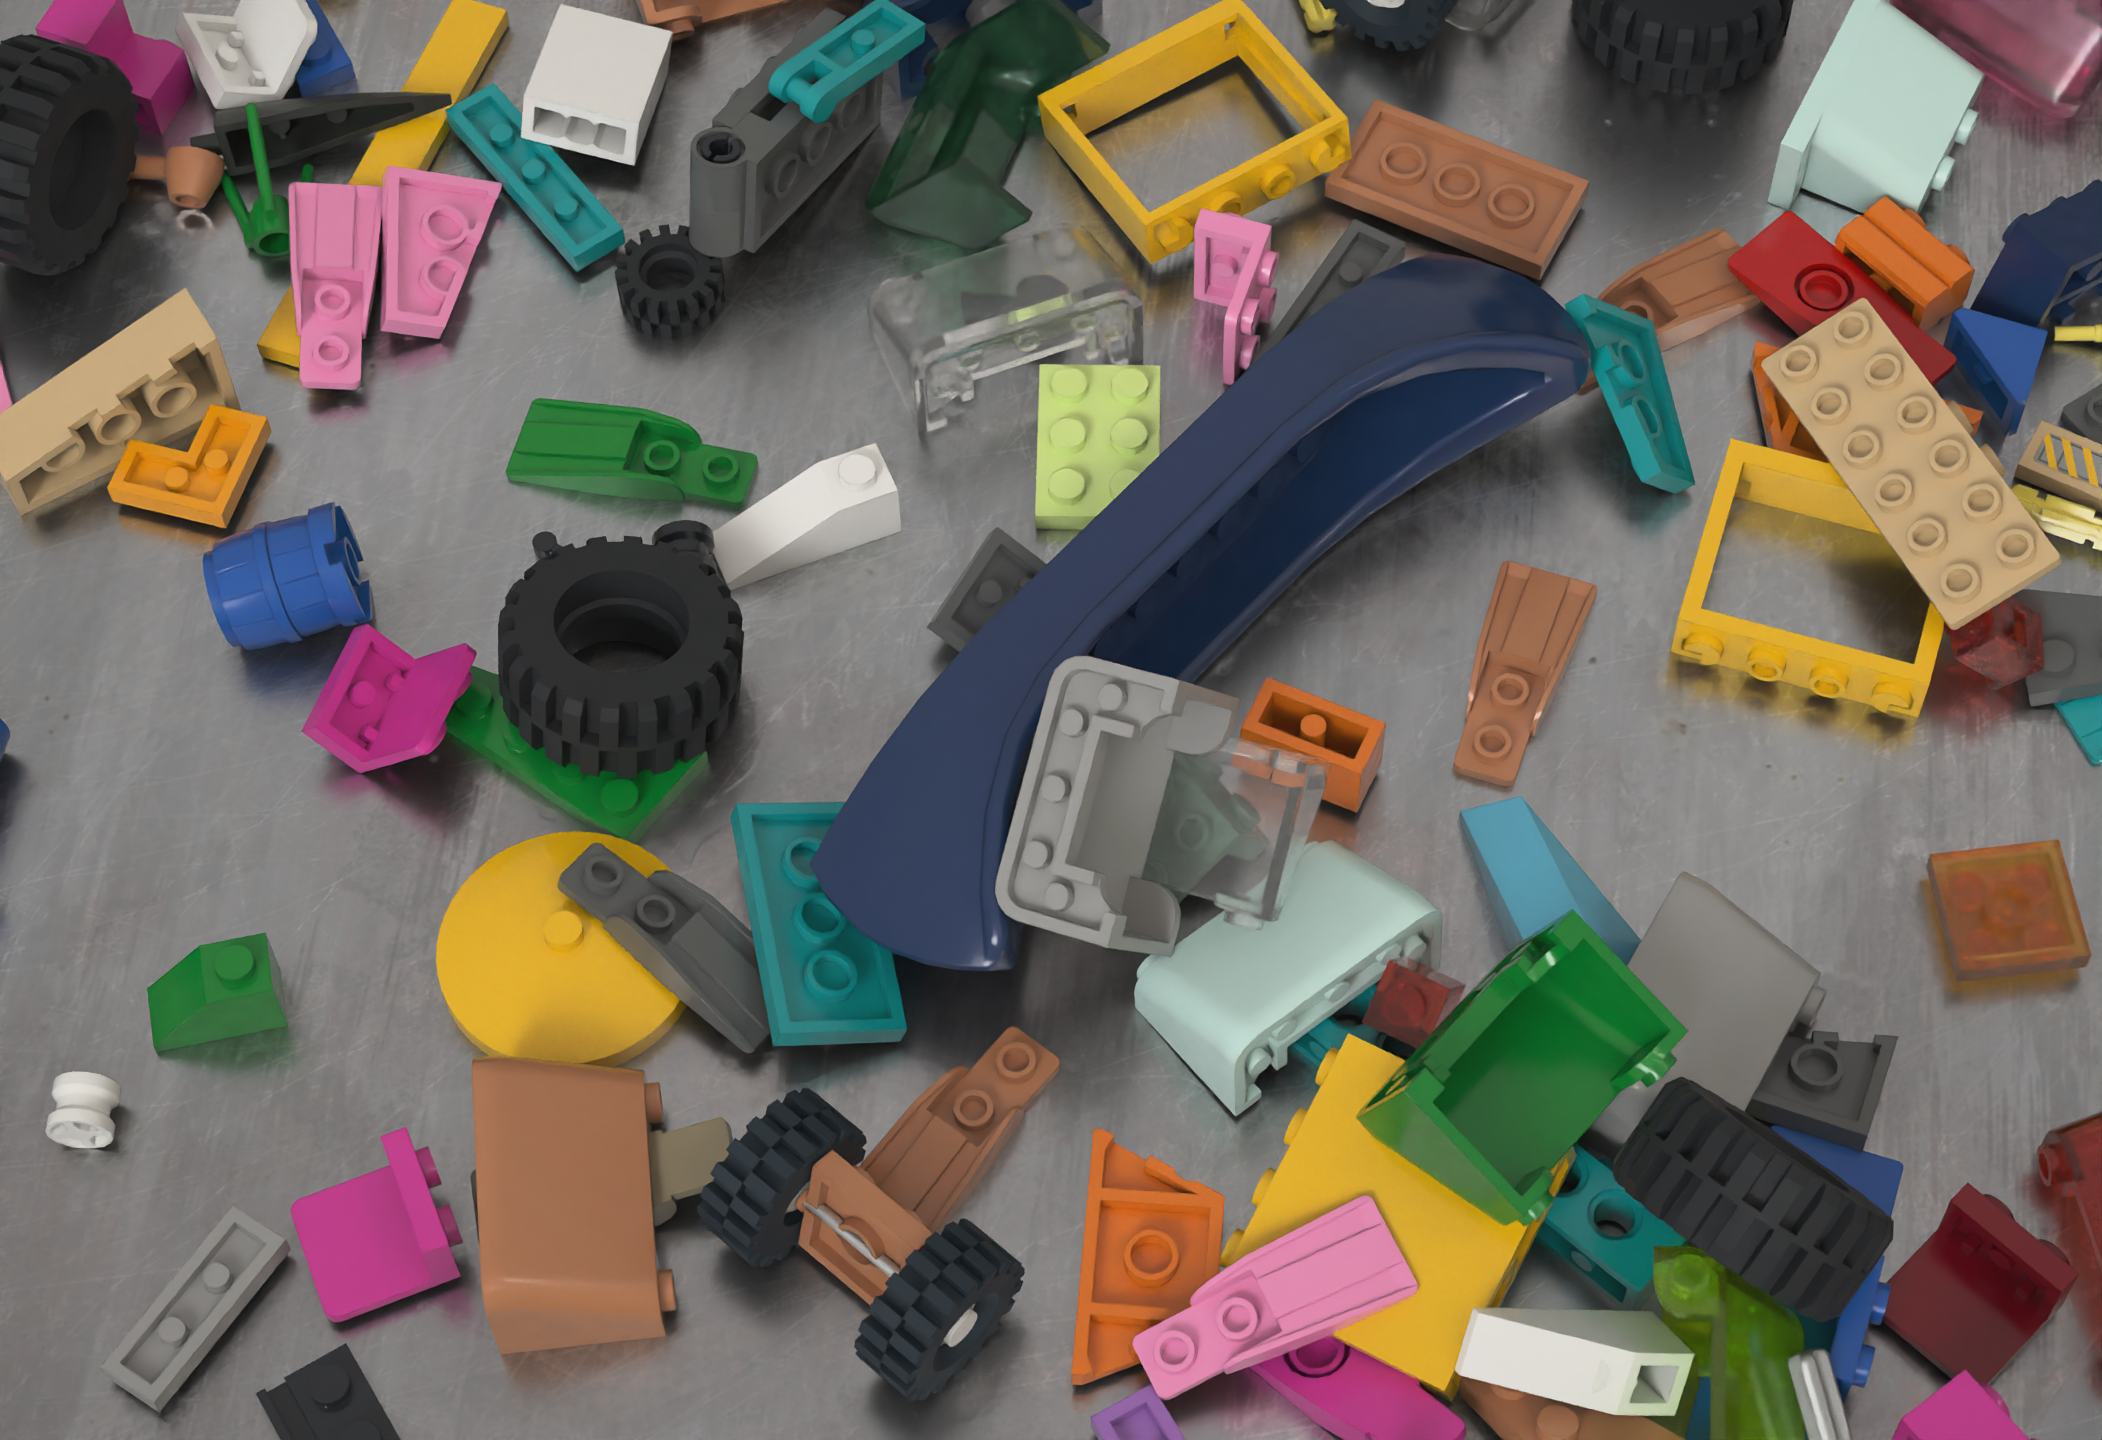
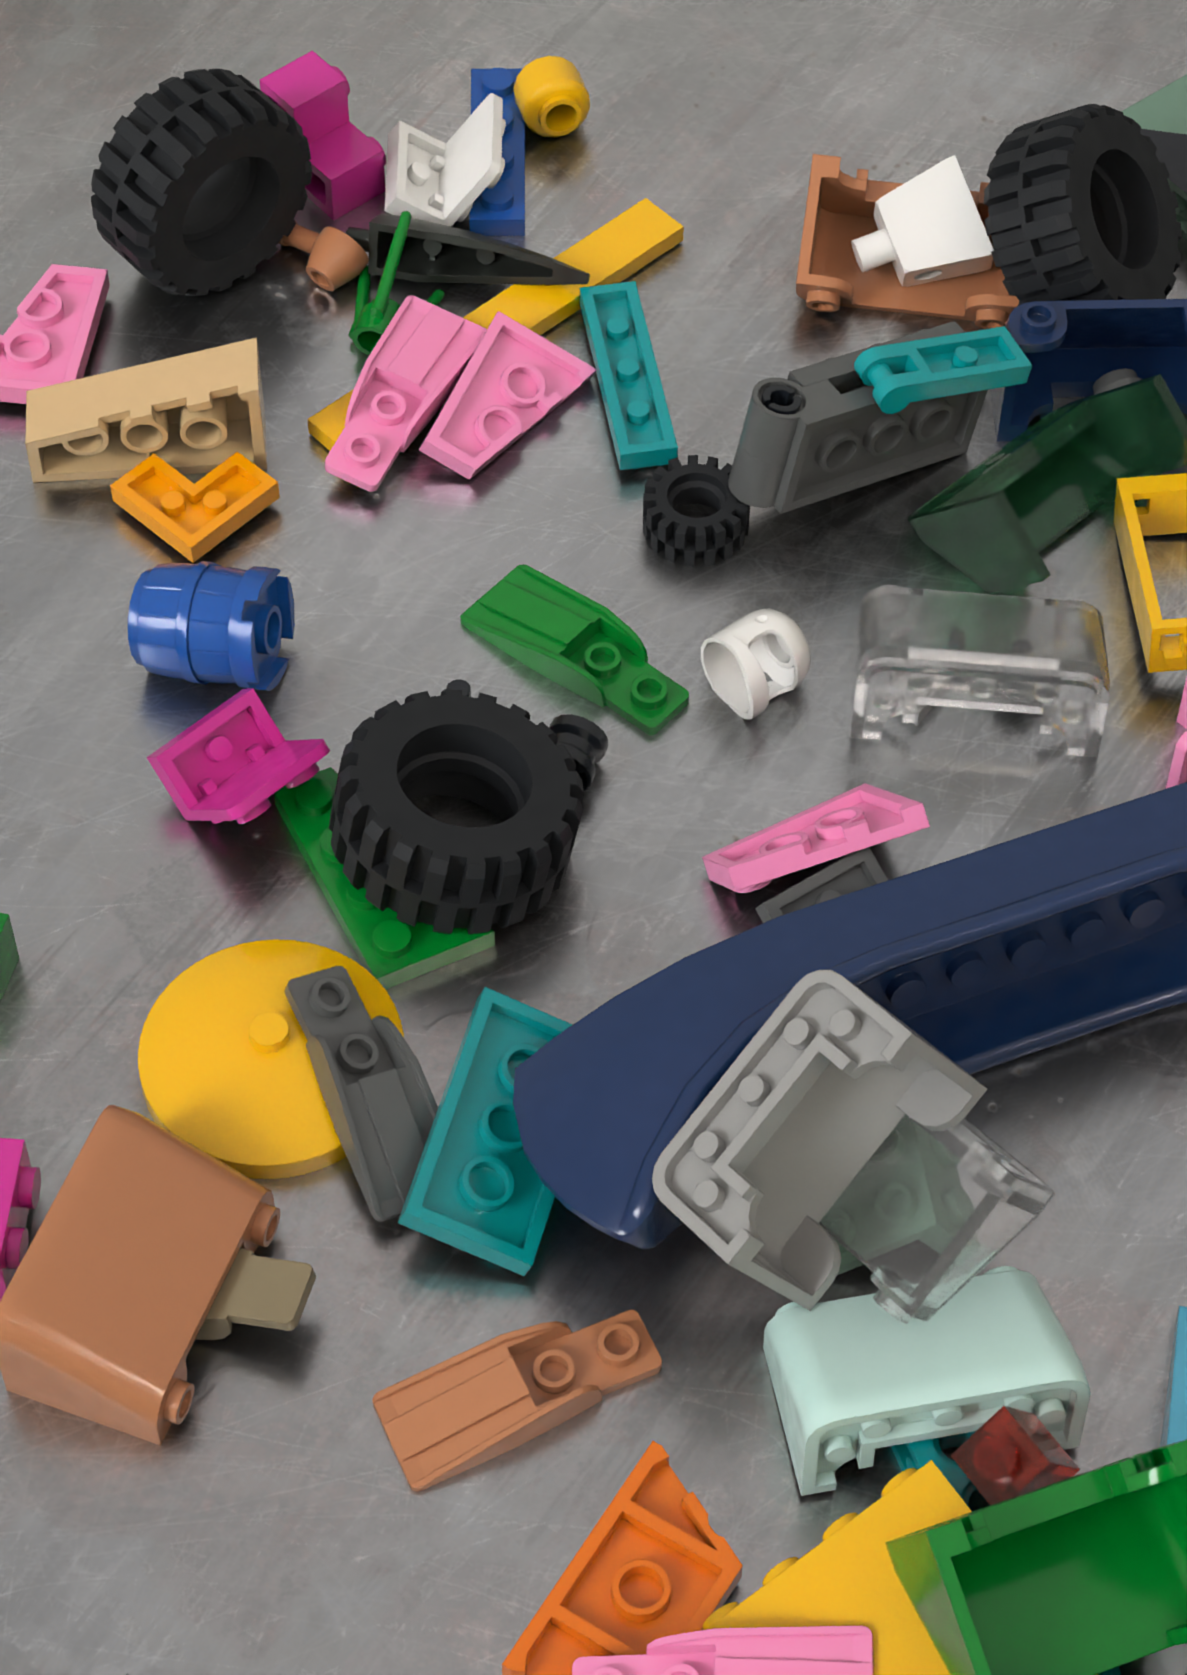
camera: 25 degrees right, 5 degrees down
white brick [521,4,673,166] -> none
black plate [697,1088,1025,1402] -> none
white slope [712,443,902,590] -> none
yellowish green plate [1035,364,1160,530] -> none
orange brick [1239,677,1386,813] -> none
none -> white helmet [700,608,811,719]
none -> bright pink wing [702,783,930,893]

